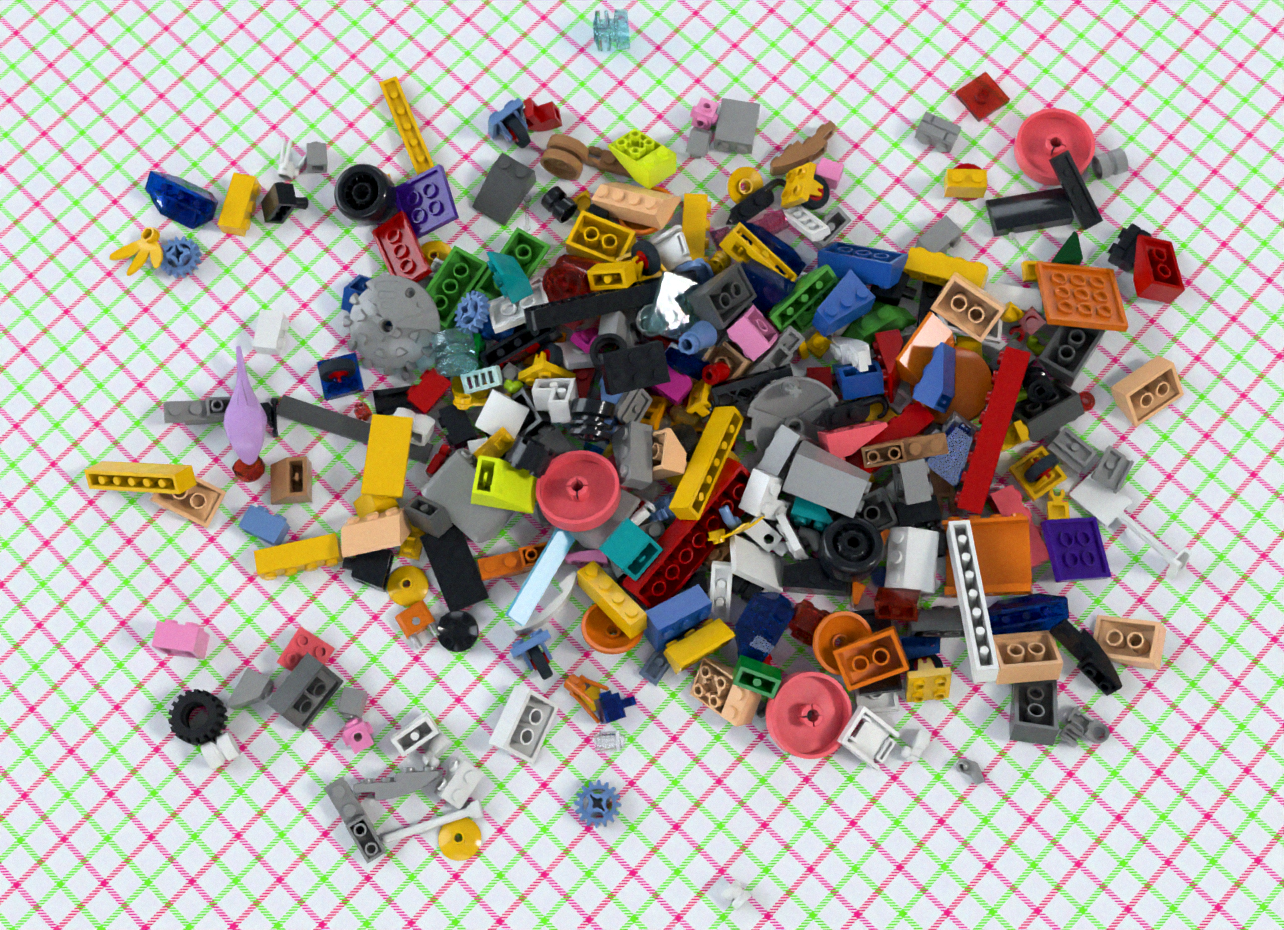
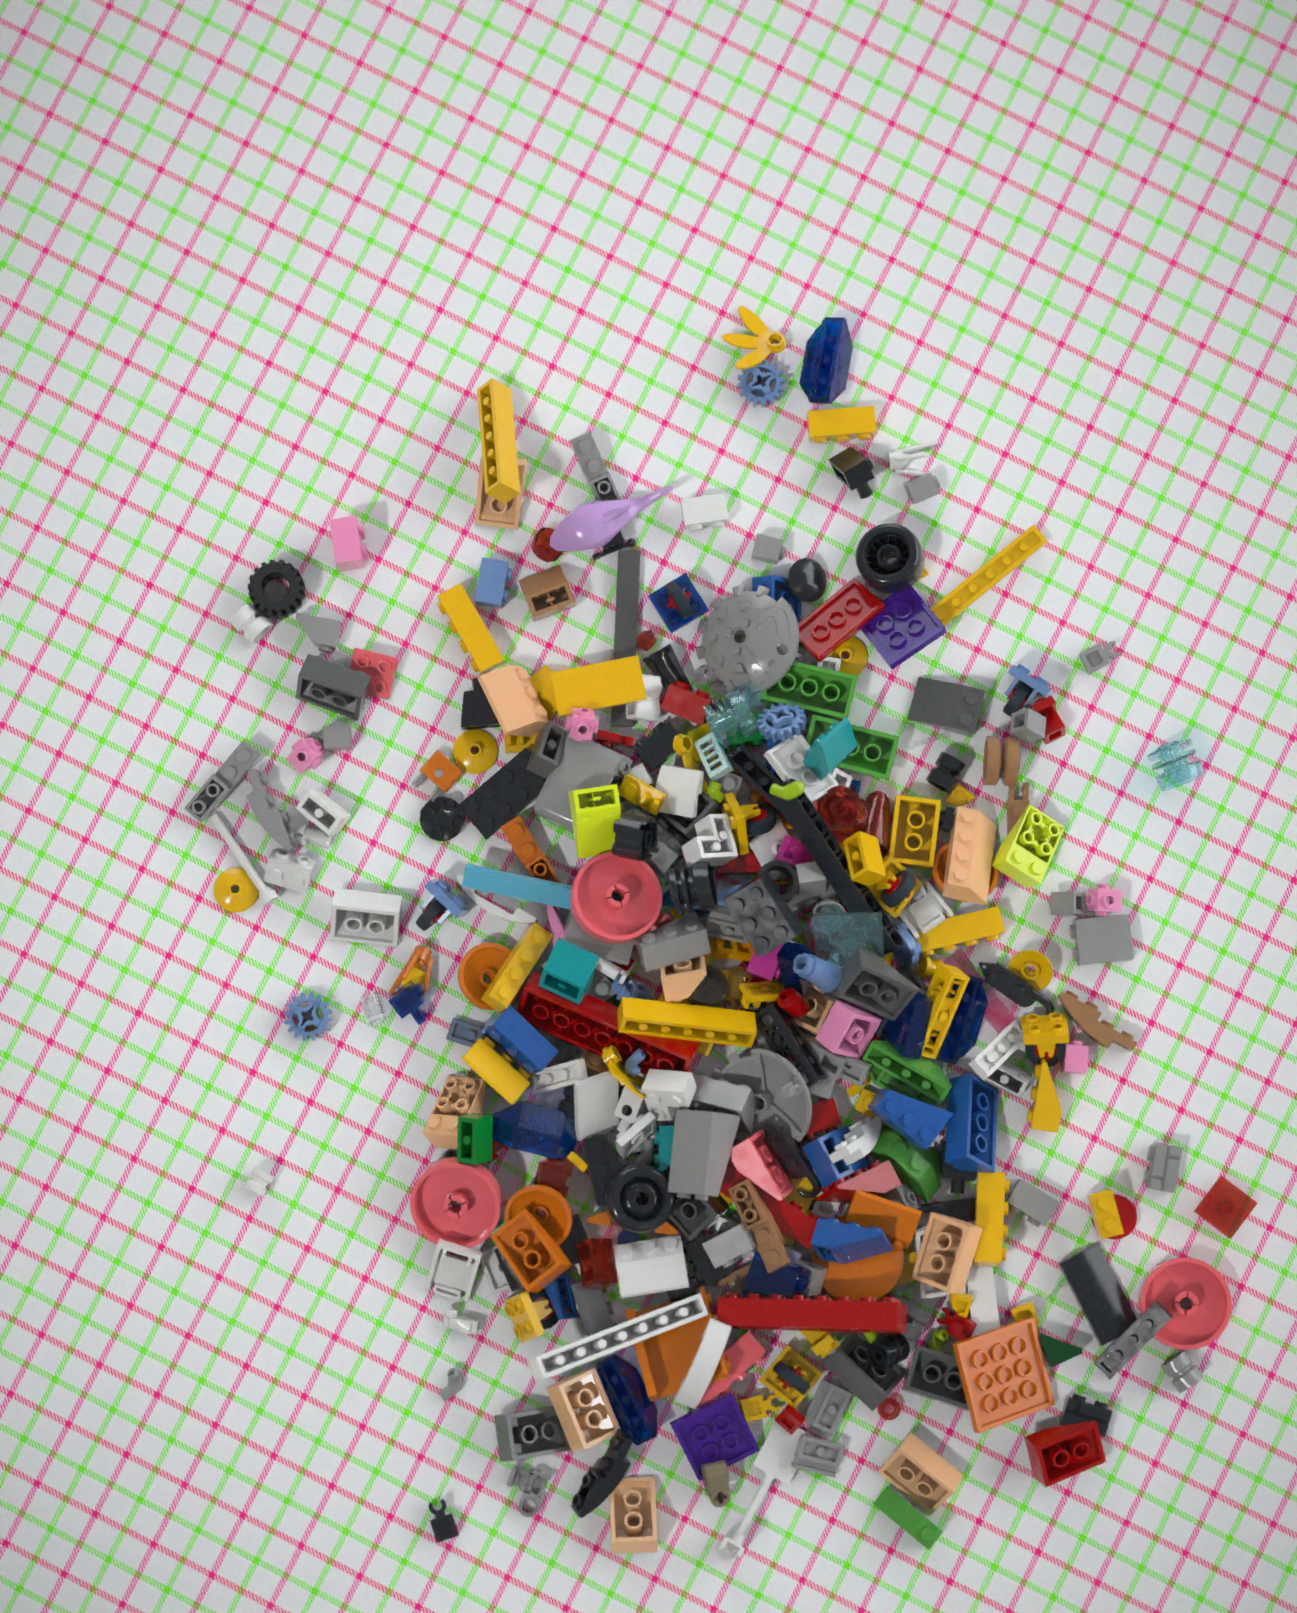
camera: 65 degrees right, 10 degrees up
none -> black plate [429,1499,459,1543]
none -> bright pink brick [565,707,598,742]
none -> yellow tile [566,1151,588,1172]
none -> white slope [674,1318,732,1409]
none -> dark tan piece [701,1460,731,1507]
none -> light grey brick [751,533,786,565]
none -> lime arm [770,781,805,800]
none -> red plate [774,1404,806,1435]
none -> black dish [785,558,827,603]
none -> bright green slope [873,1486,943,1550]
none -> light grey brick [1010,708,1046,743]
none -> yellow slope [1026,1058,1062,1133]
none -> light grey plate [1079,641,1121,675]

